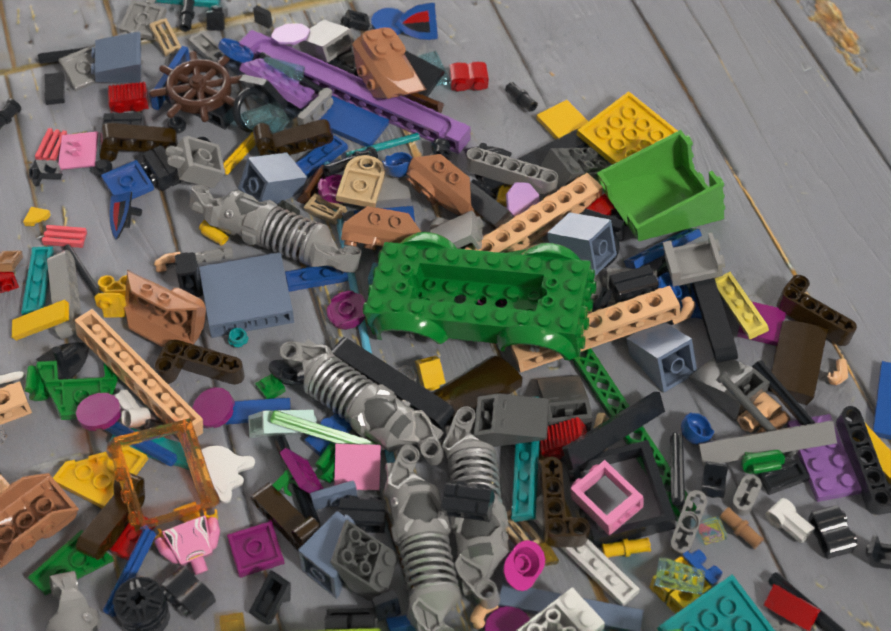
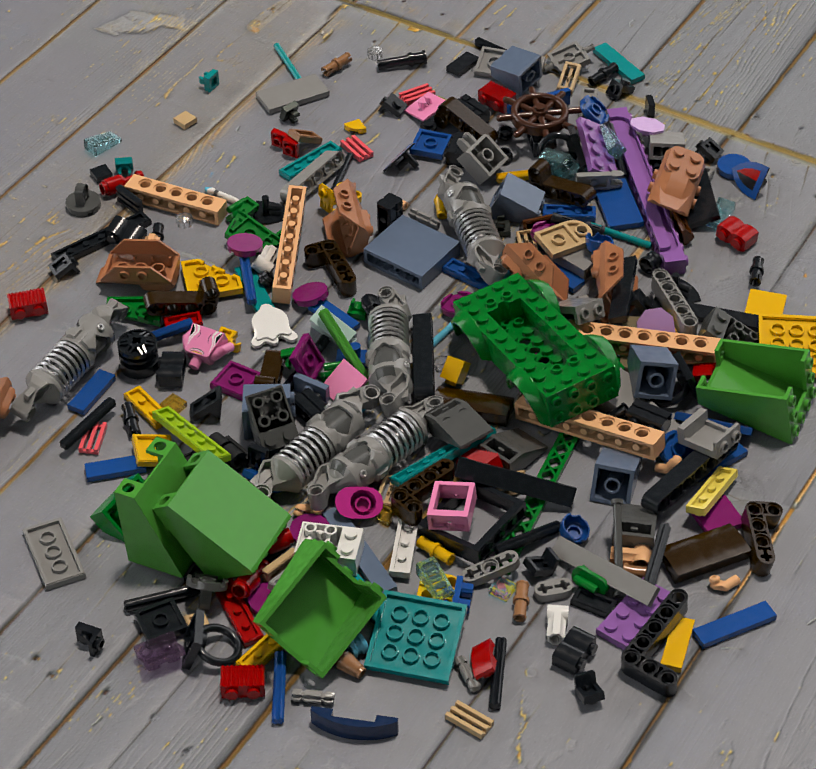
camera: 50 degrees right, 10 degrees down
yellow tile [12,299,69,341] -> none
clear orange window [106,418,220,532] -> none
teal plate [228,328,249,348] -> none
black brick [441,481,495,522] -> none

